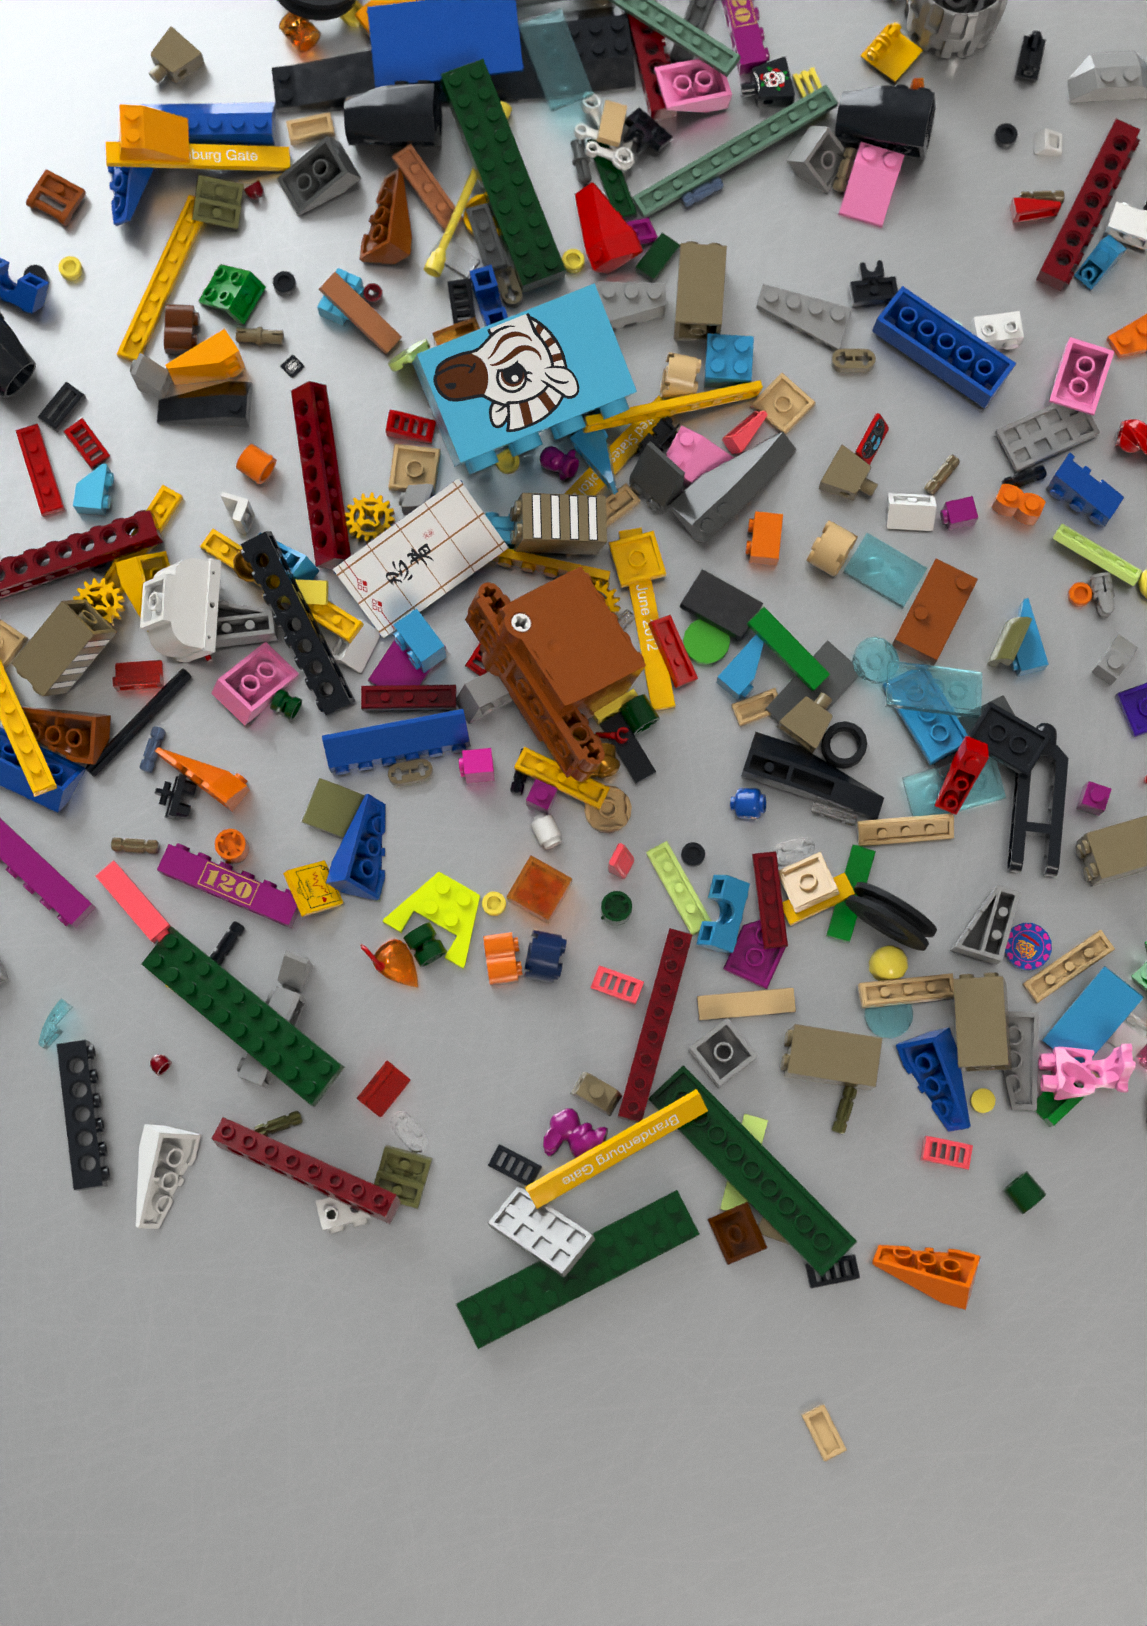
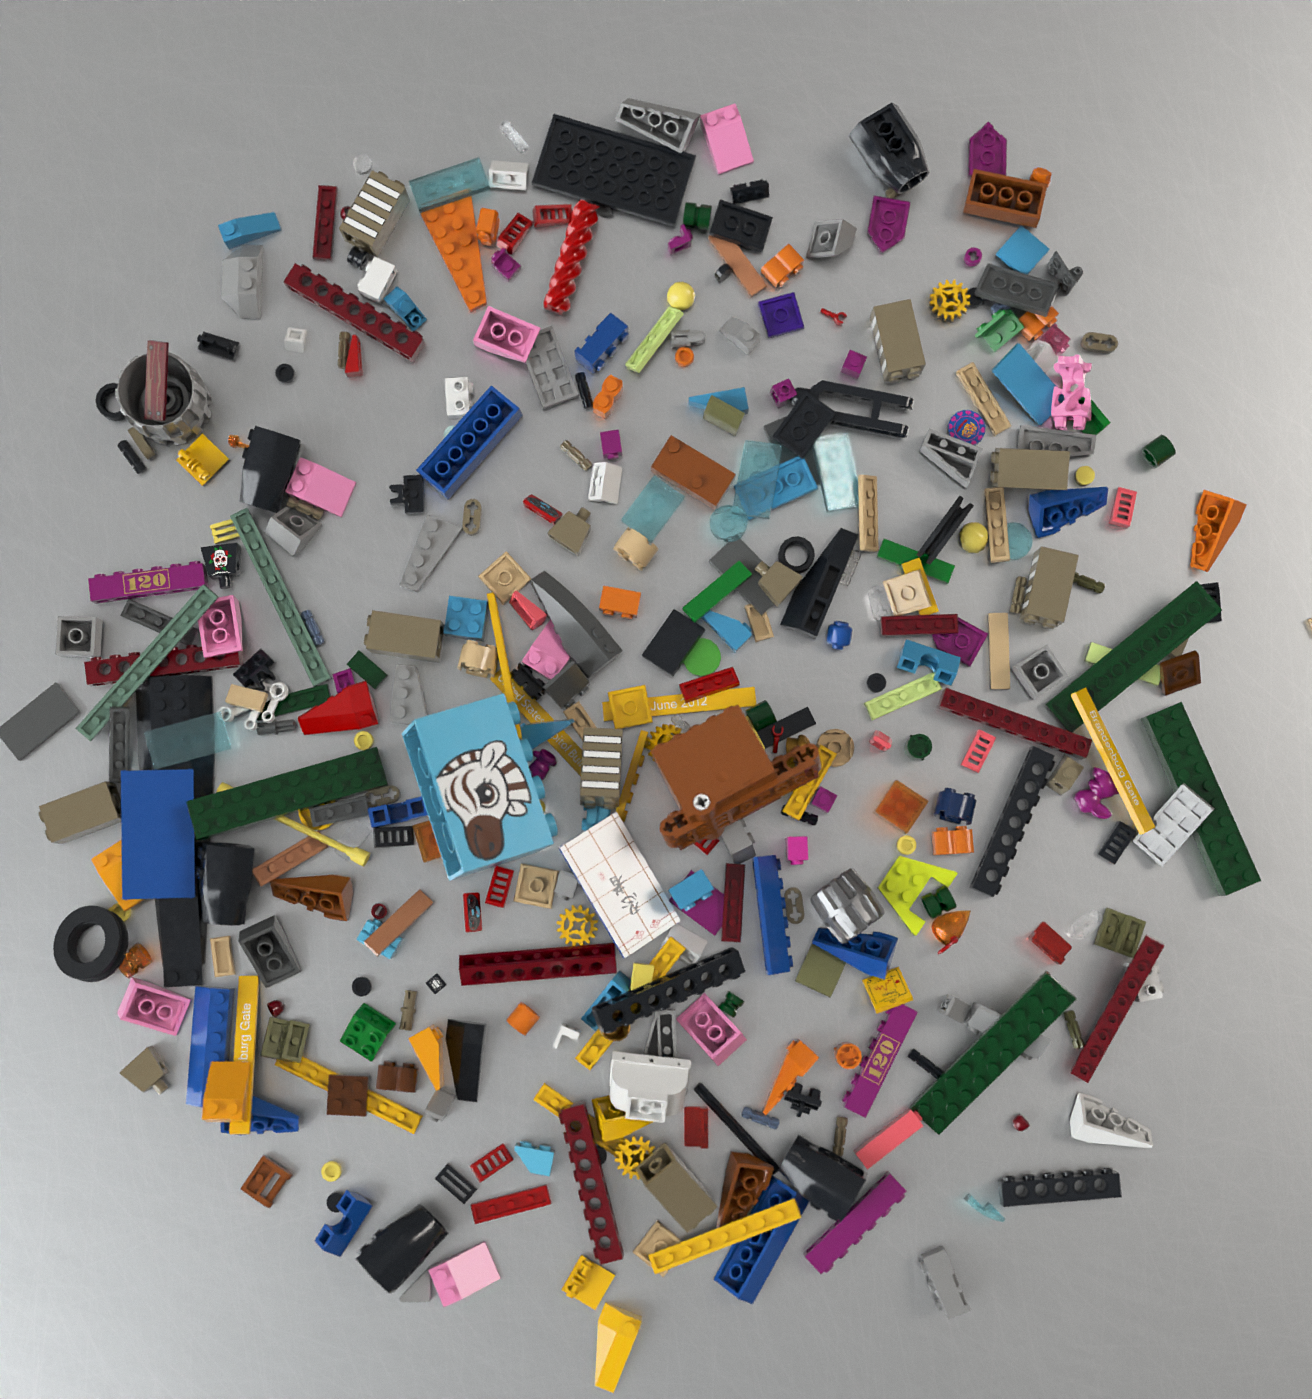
camera: 85 degrees left, 5 degrees up
yellowish green tile [388,339,430,371] -> none
white brick [531,813,562,850] -> none
red slope [935,736,989,815] -> none
none -> bright pink slope [117,977,191,1036]
none -> reddish brown plate [326,1074,369,1117]
none -> slope [463,892,482,932]
none -> magenta bracket [770,379,797,409]
none -> black animal [778,1134,868,1221]
none -> flat silver wheel [810,868,885,943]
none -> black brick [969,746,1055,897]
none -> dark tan axle [1010,576,1027,614]

